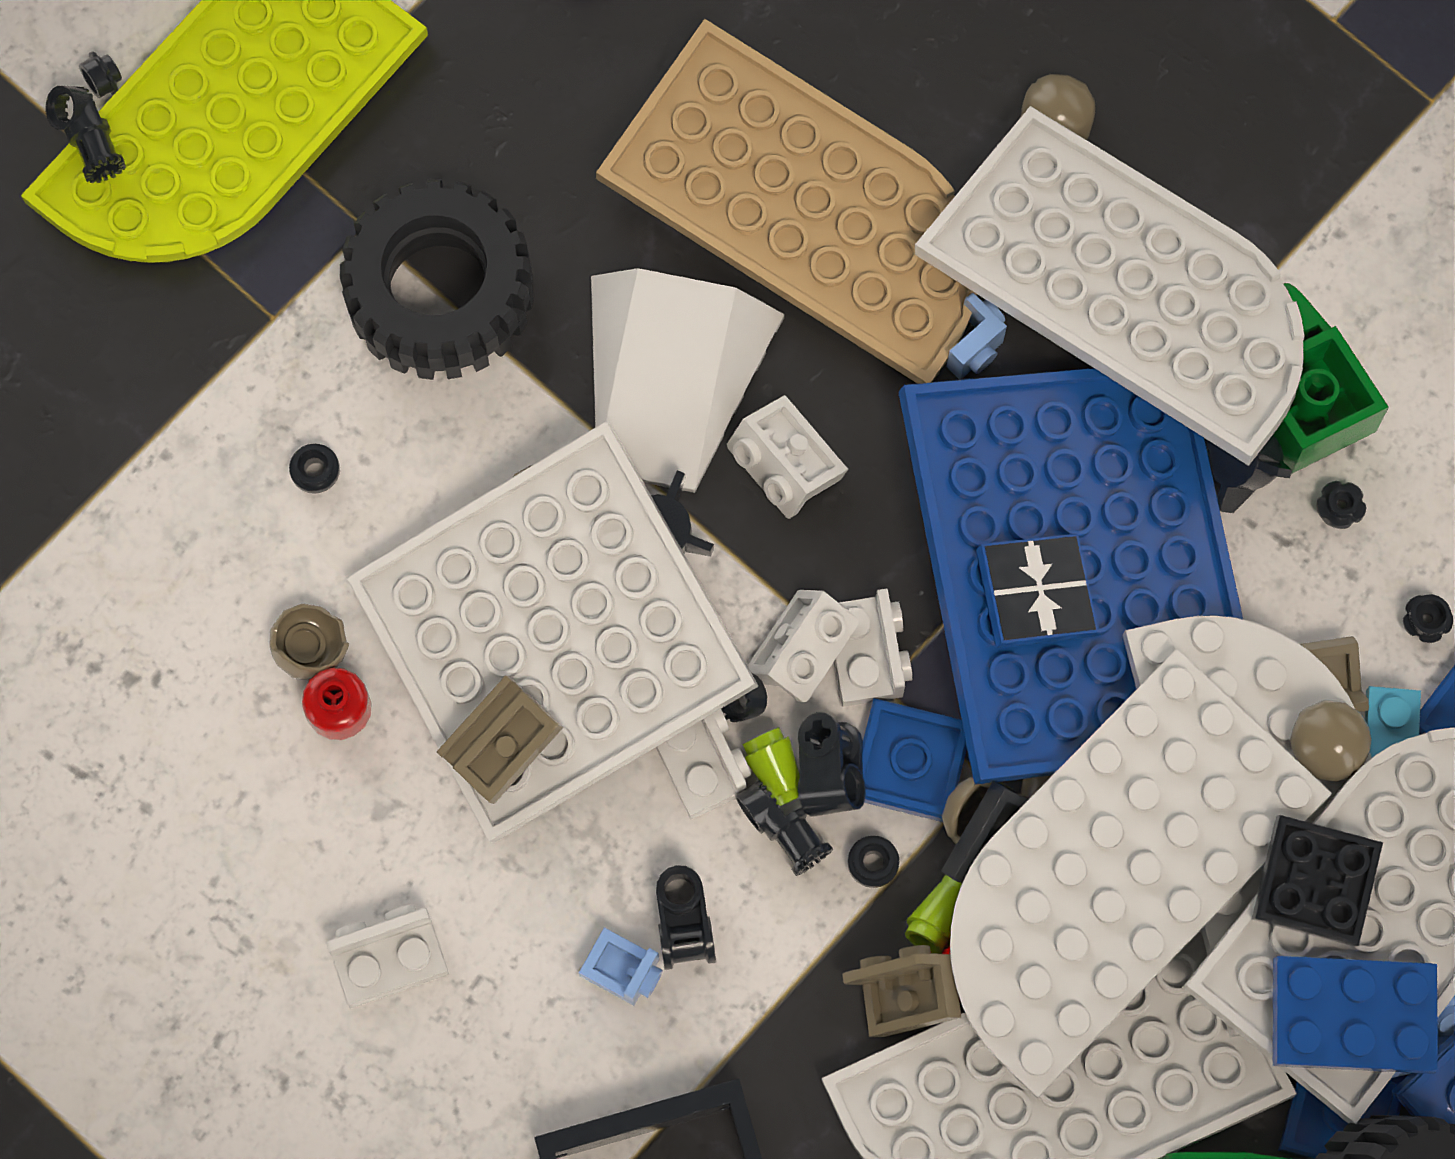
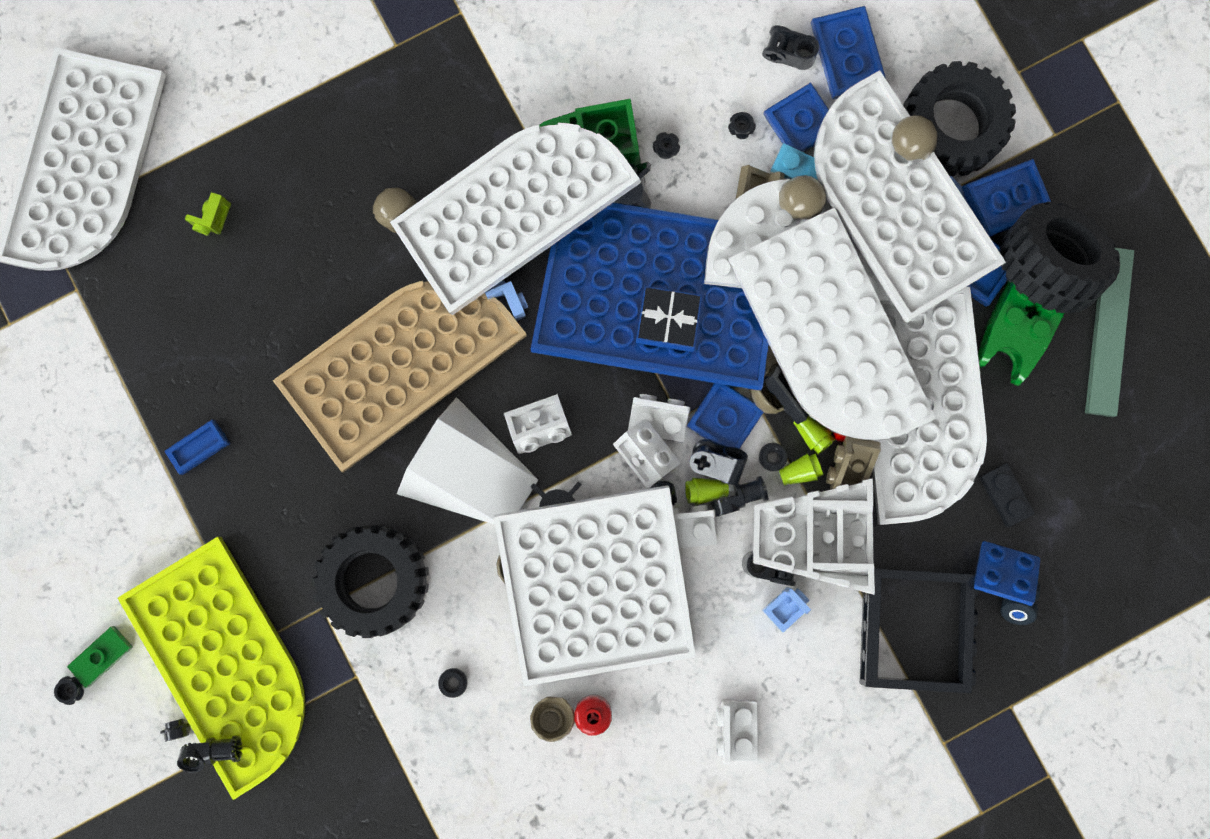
camera: 70 degrees left, 10 degrees up
dark tan plate [436,675,564,804] -> none
black tile [1252,815,1383,947] -> none
blue plate [1272,956,1438,1074] -> none
none -> white wedge [753,478,875,595]
none -> lime cone [779,453,823,486]

